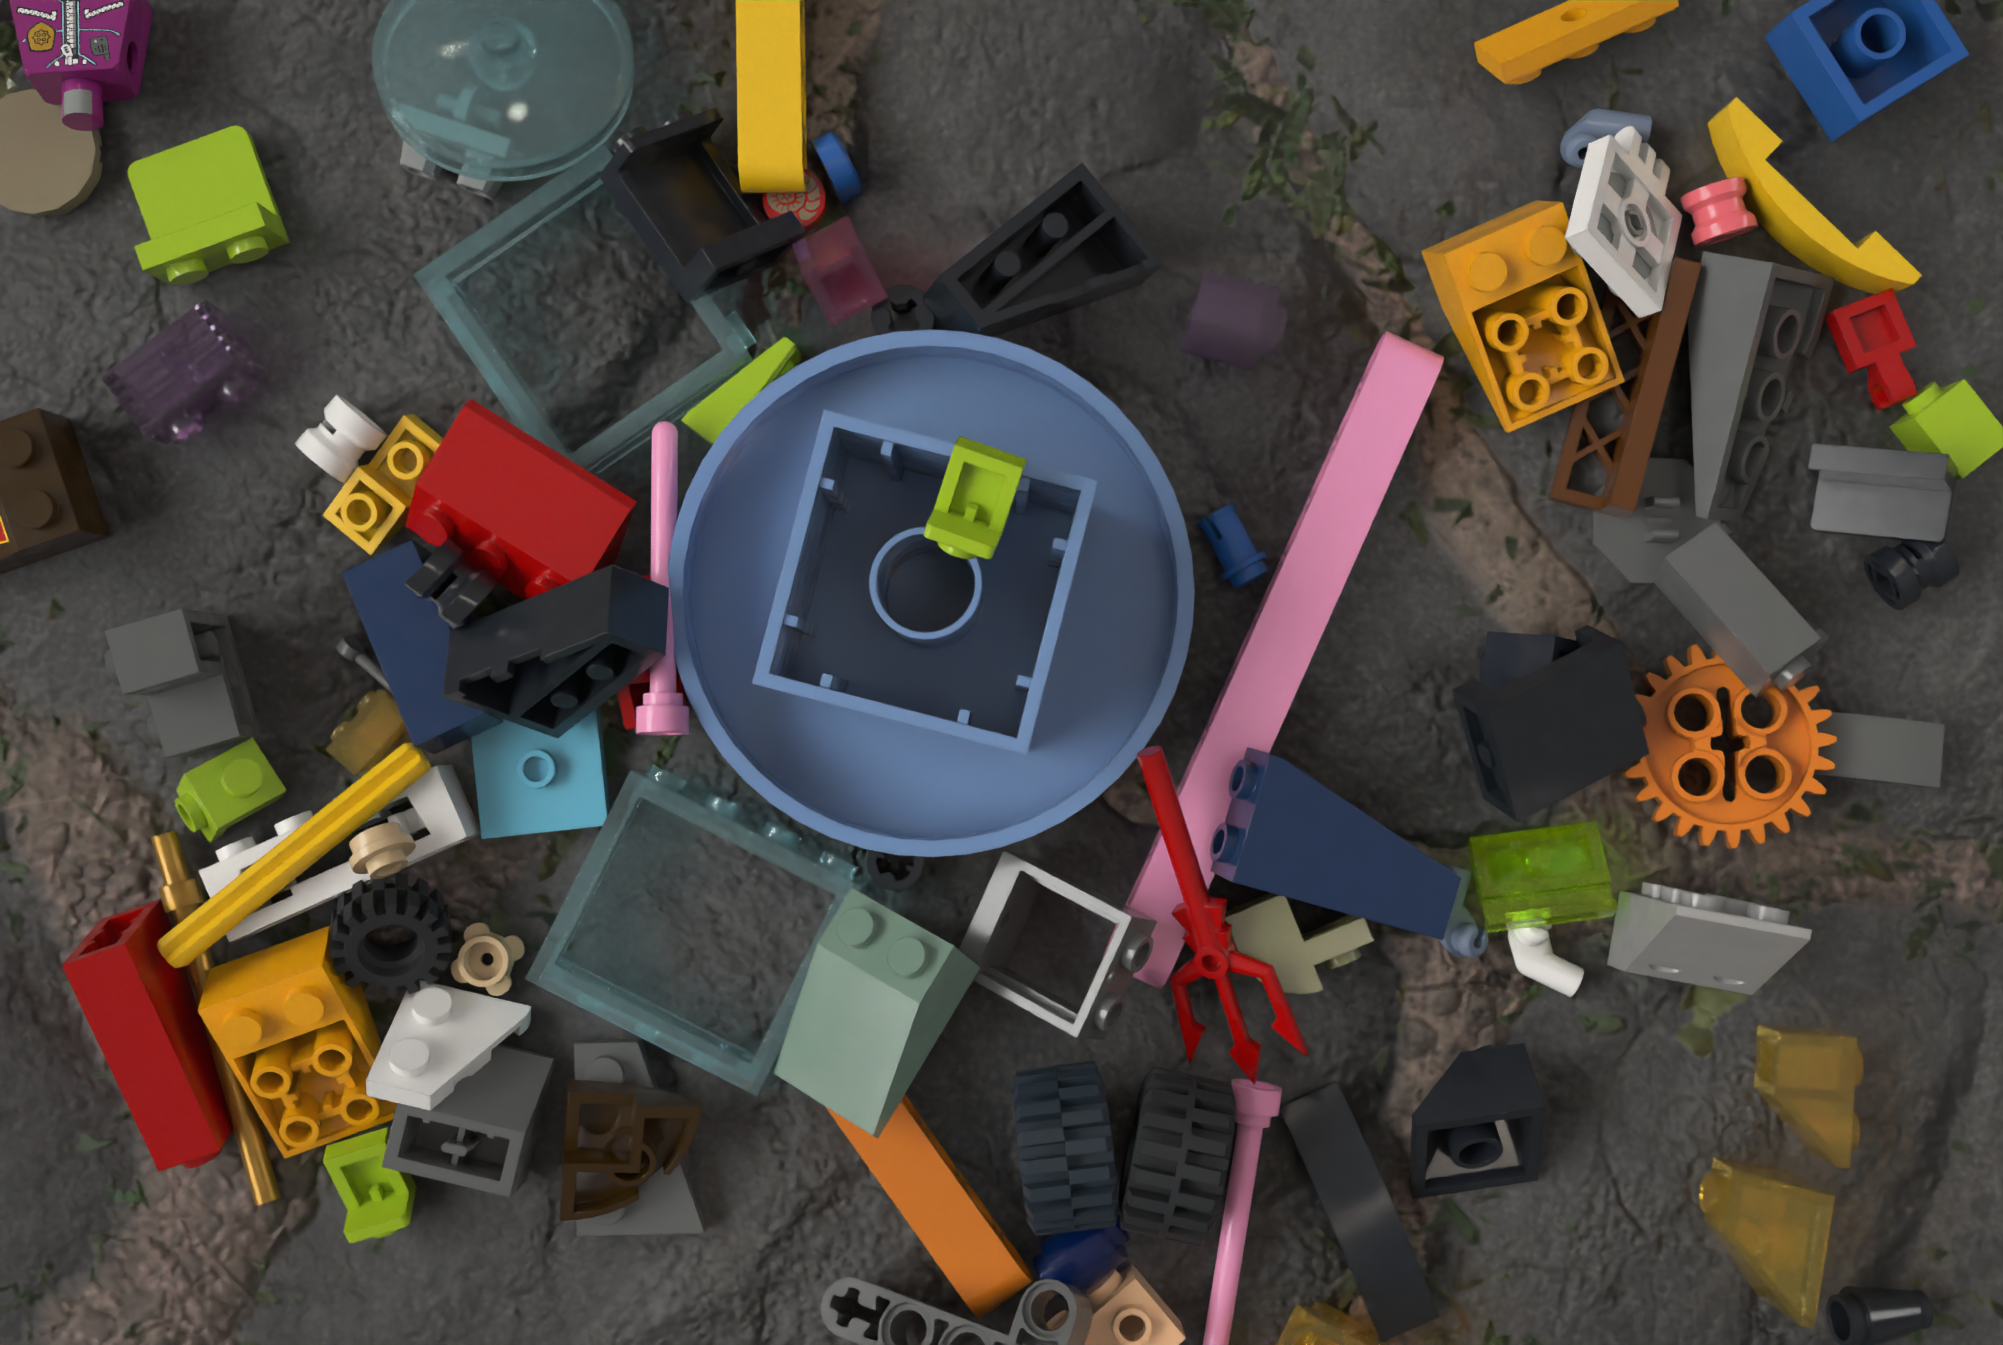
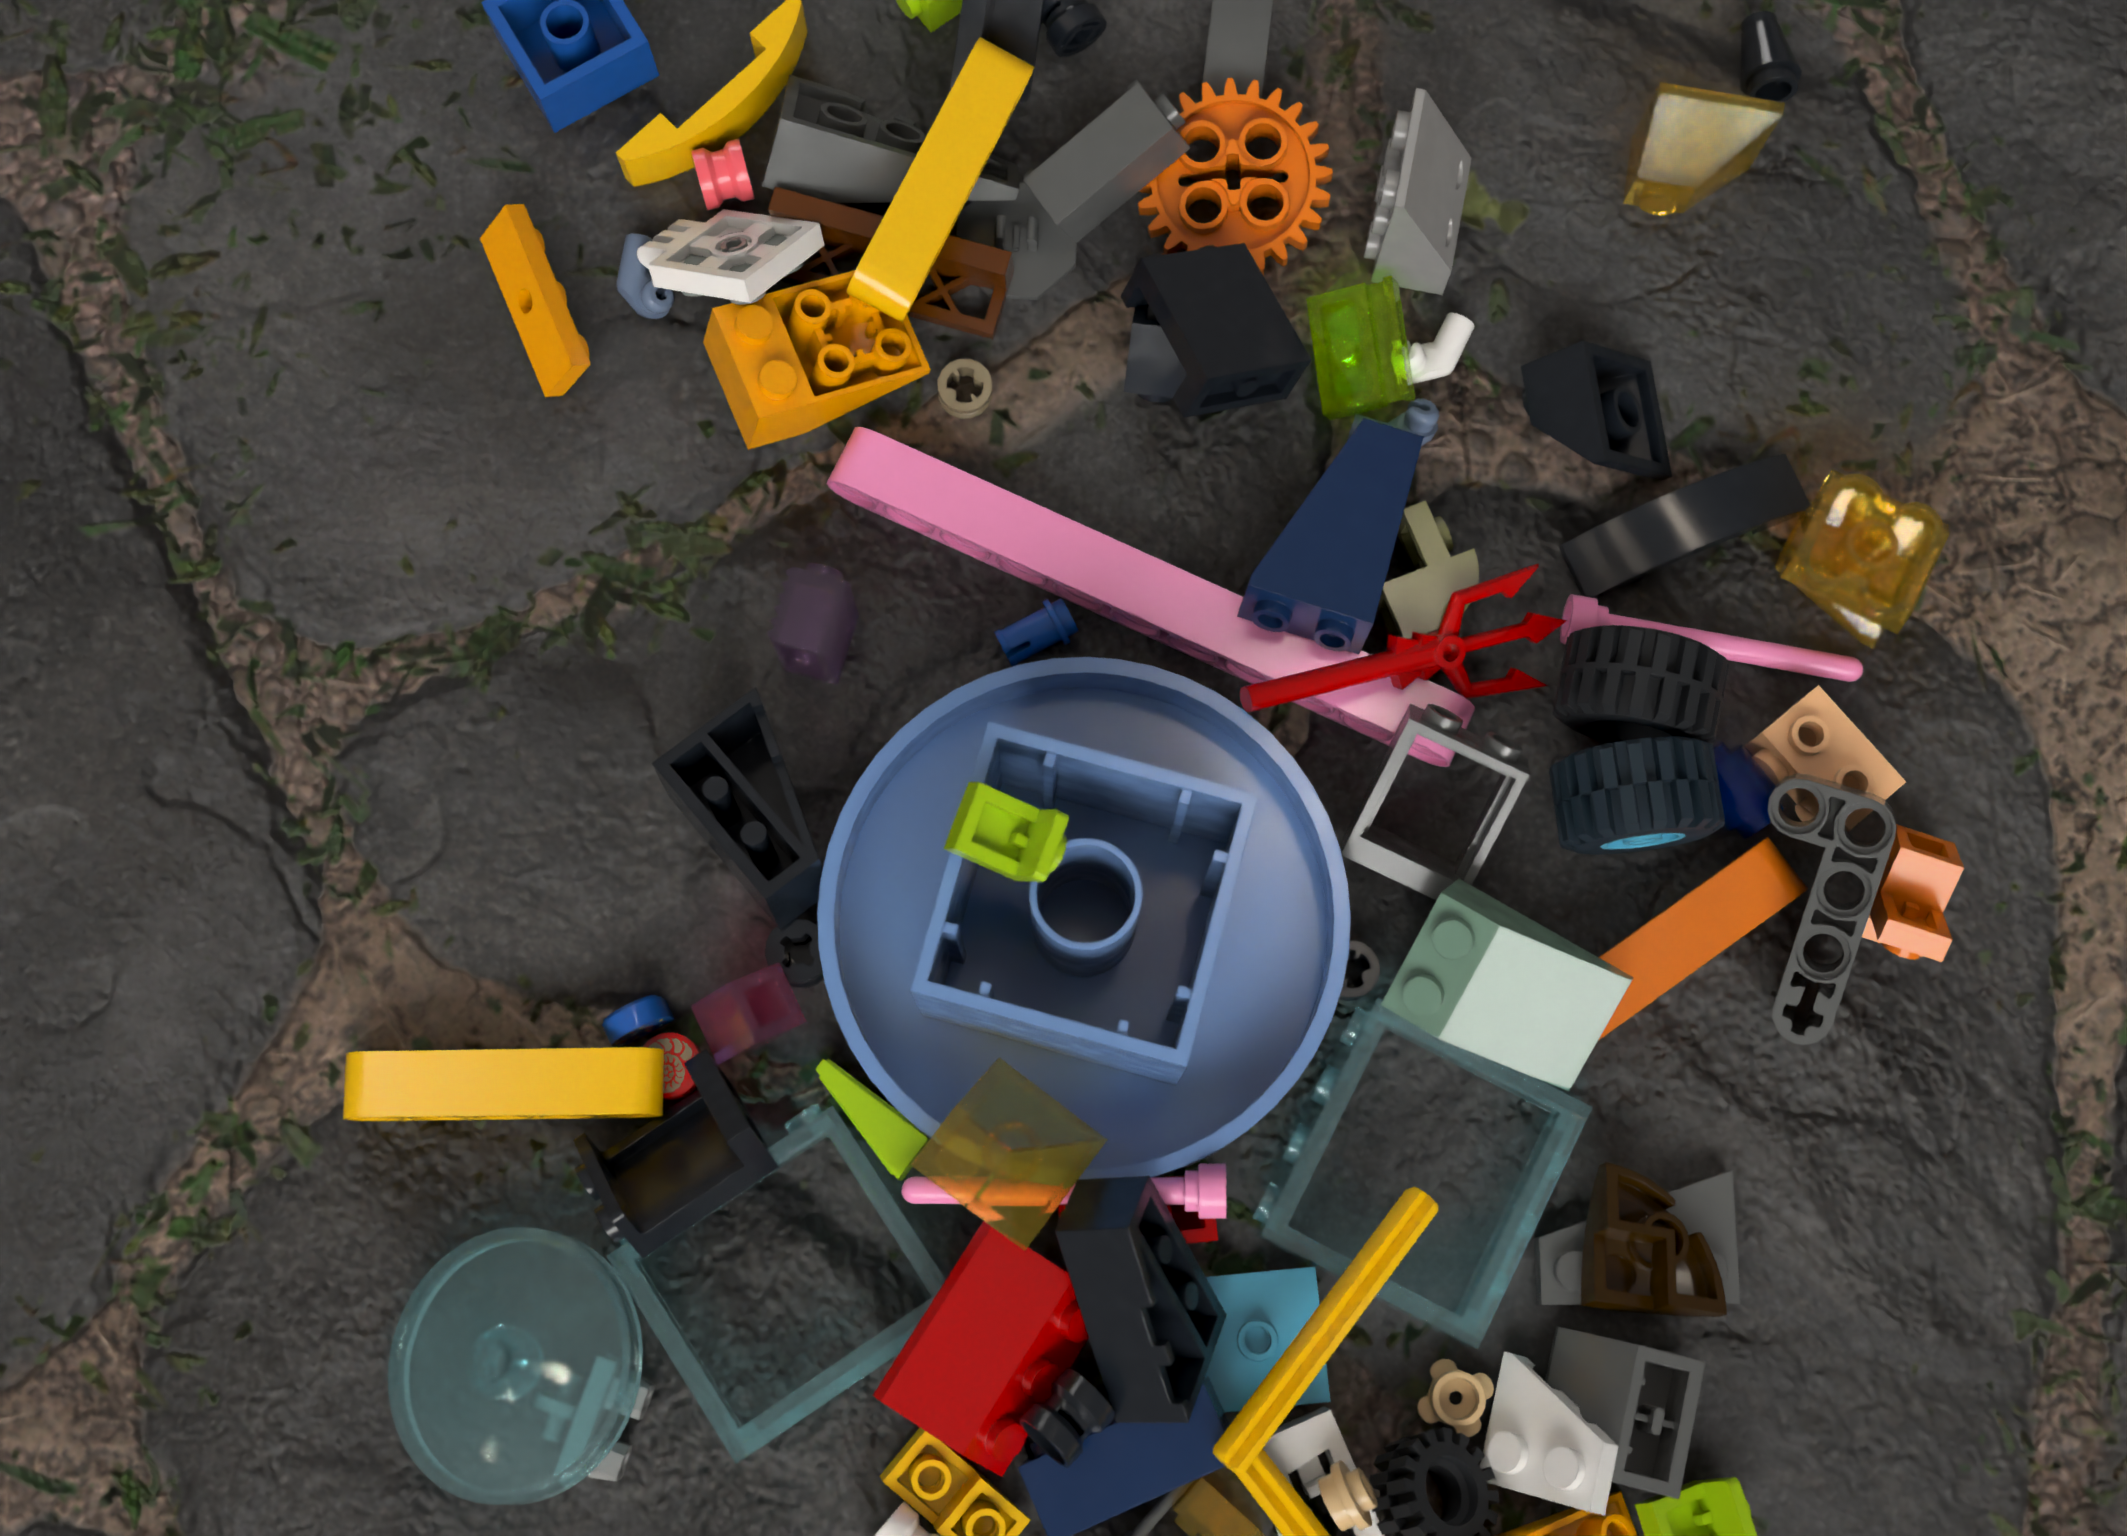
camera: 90 degrees left, 10 degrees down
clear yellow slope [1754,1025,1864,1168] -> none
red plate [1824,288,1917,411] -> none
none -> yellow beam [846,37,1035,322]
none -> clear yellow slope [911,1057,1107,1250]
none -> dark tan bush [938,359,992,419]
none -> yellow axle [1212,1186,1439,1474]

